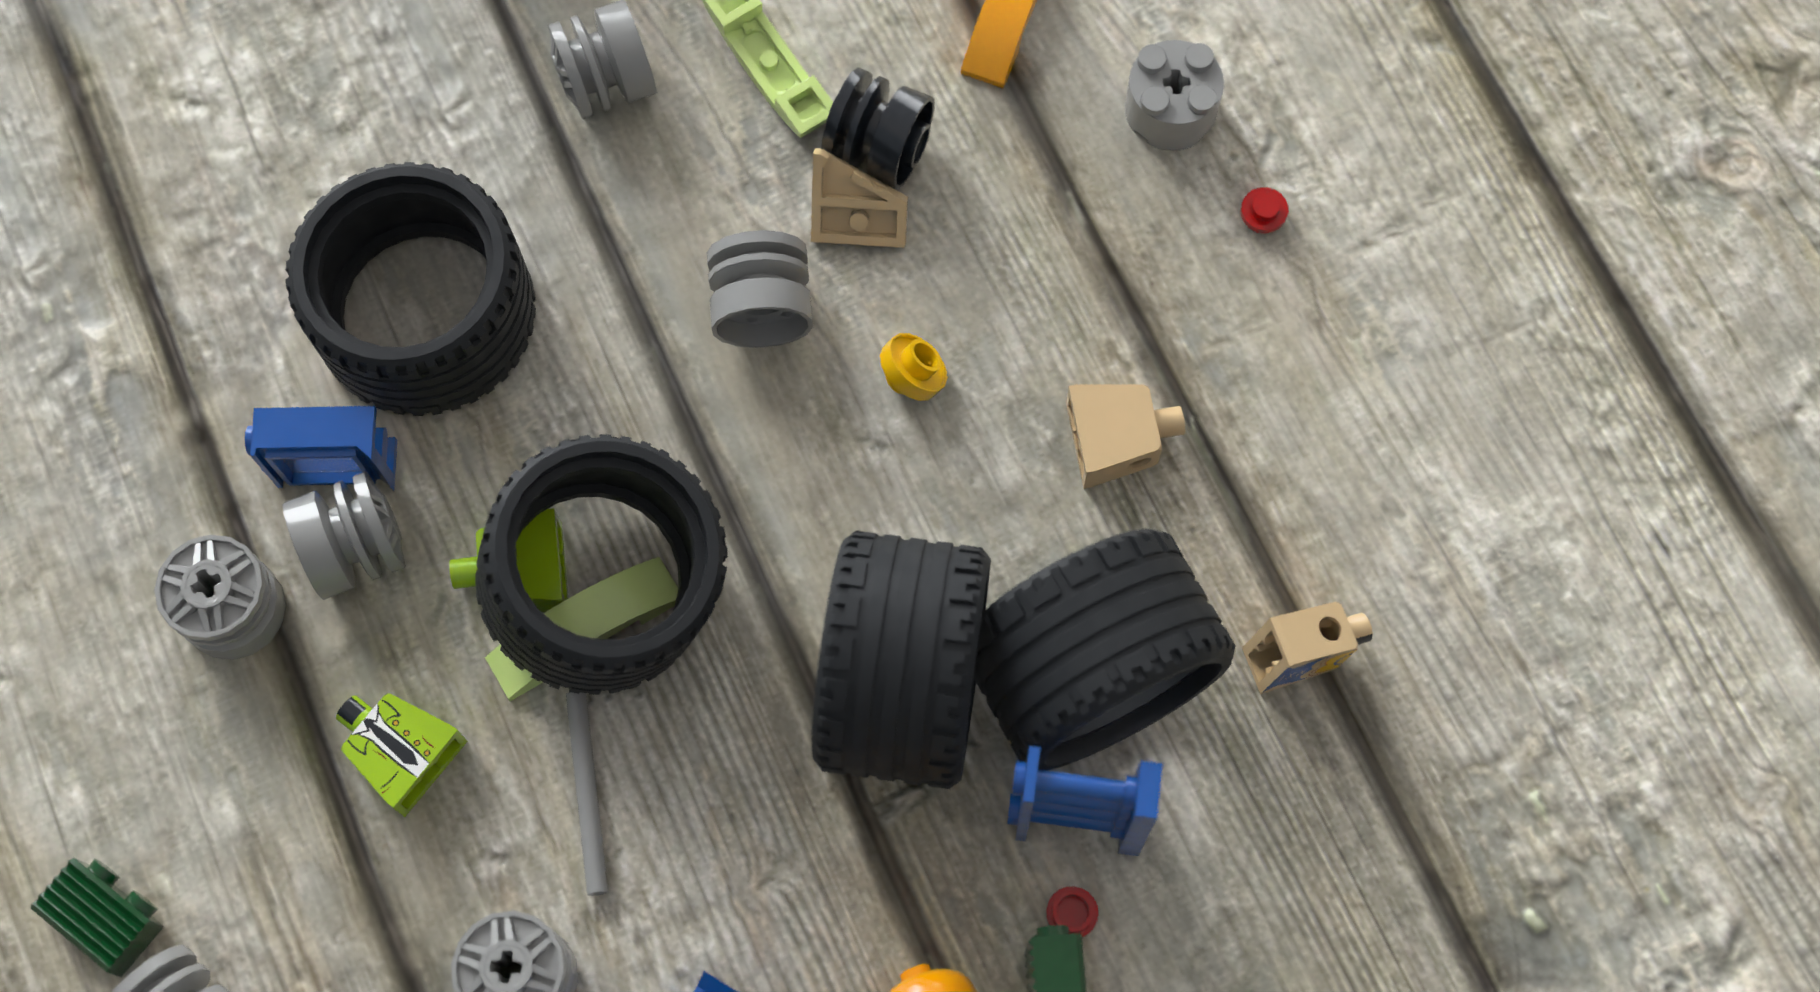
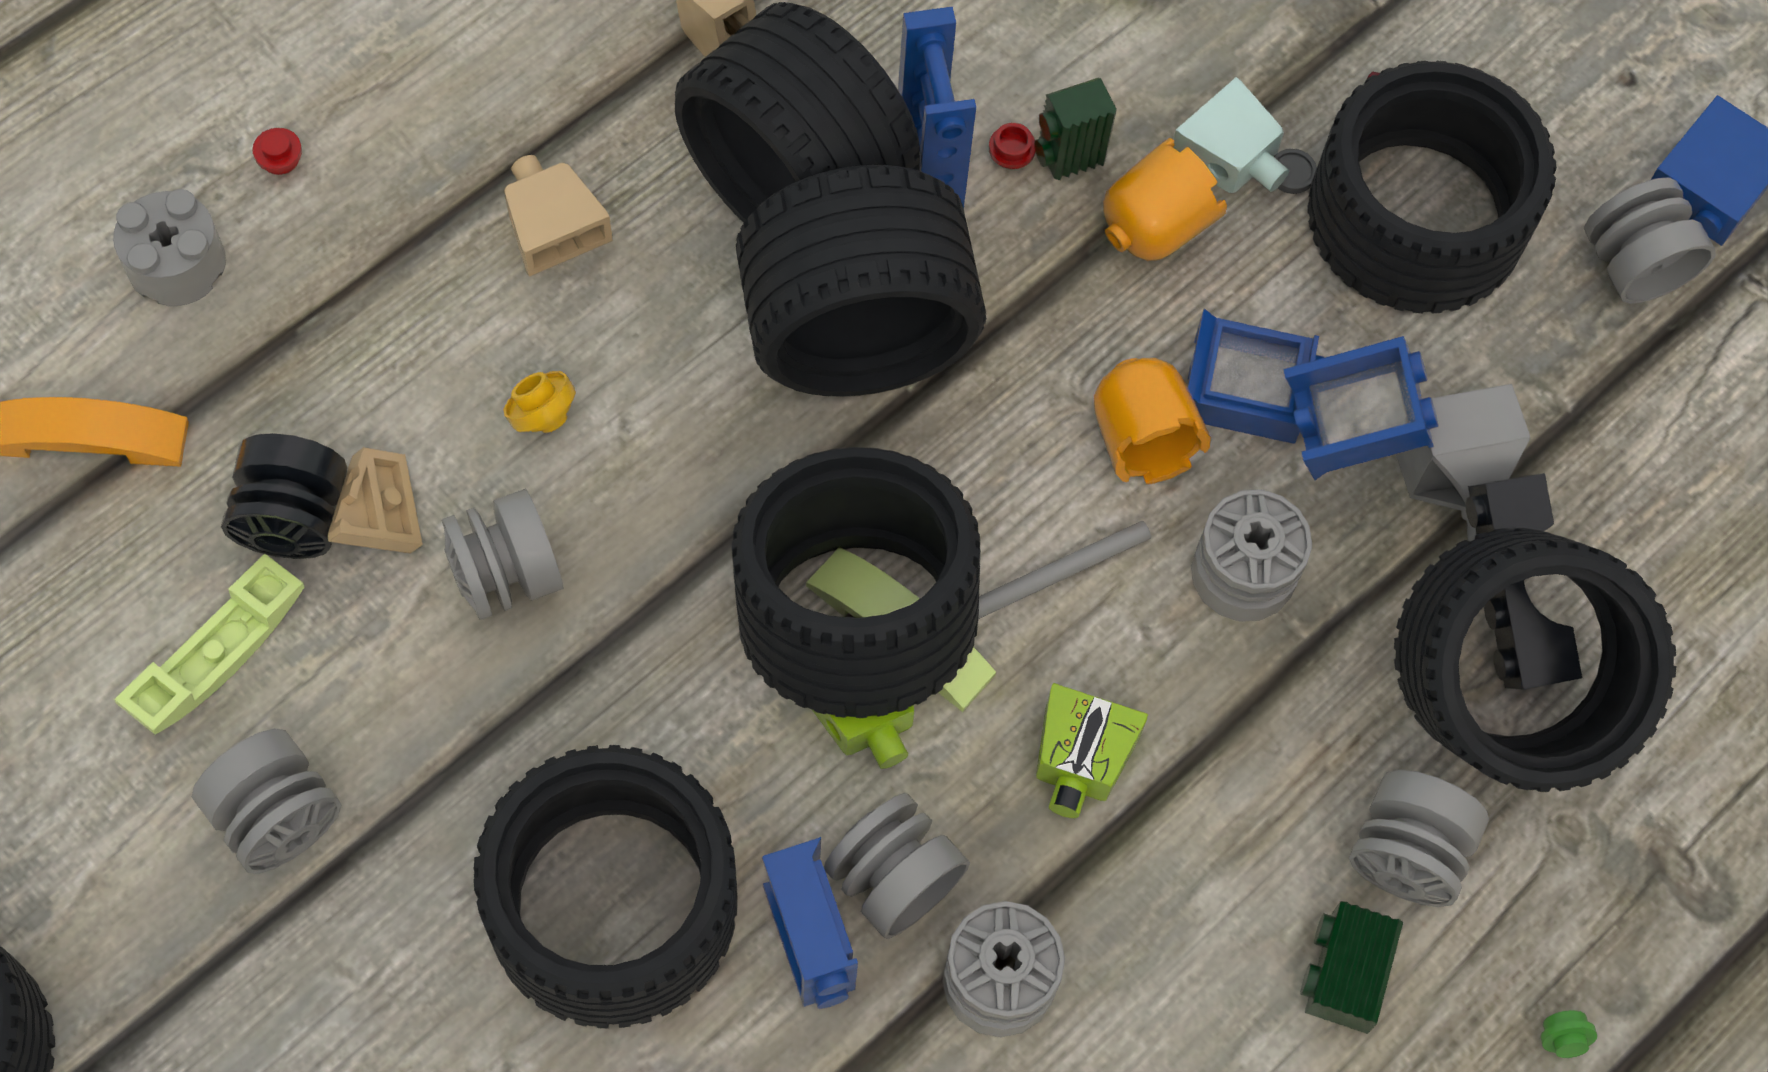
camera: 115 degrees left, 5 degrees down
none -> light orange cylinder [1094,358,1211,484]

